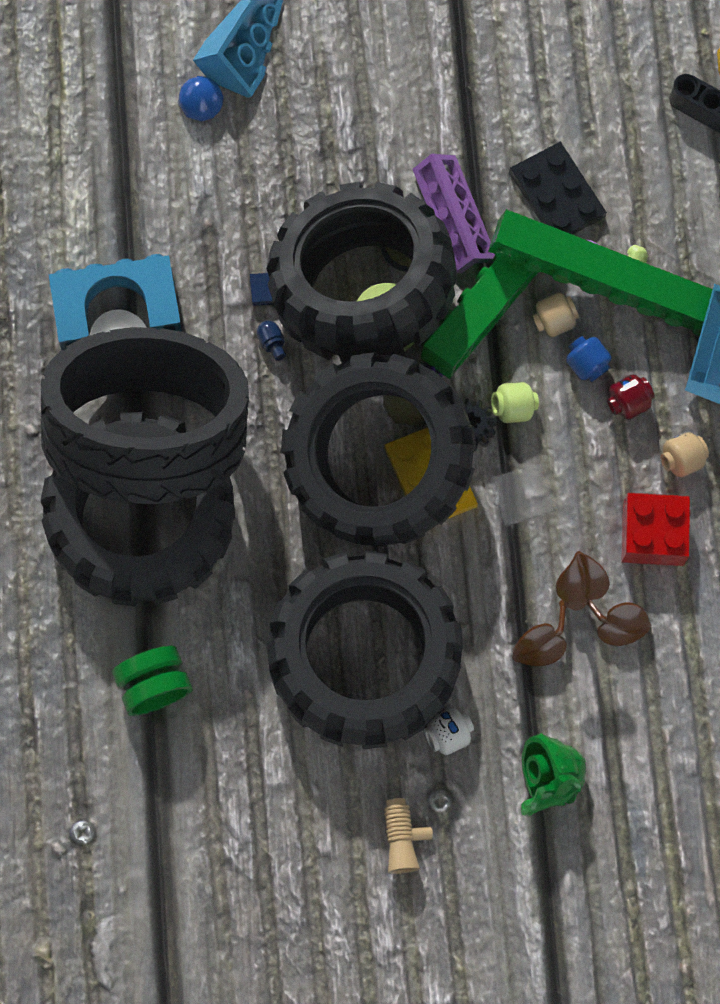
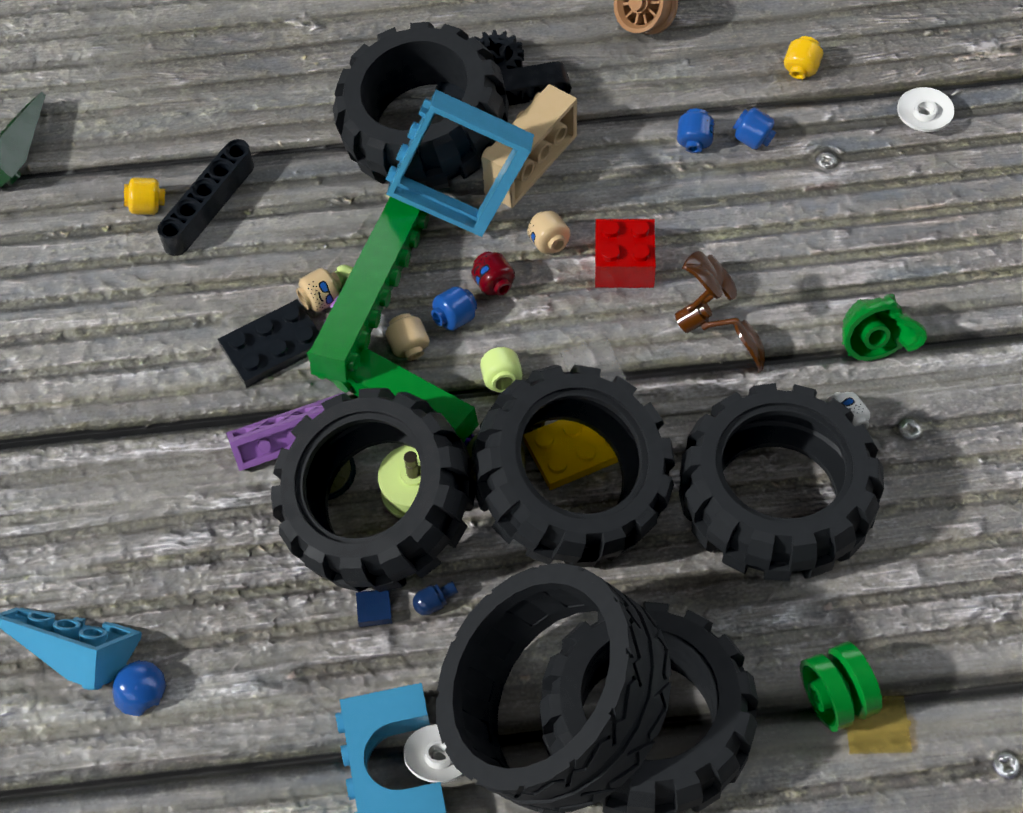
camera: 85 degrees left, 15 degrees down
tan piece [384,798,433,874] -> none
none -> tan head [296,268,343,312]
none -> clear yellow piece [844,696,912,754]

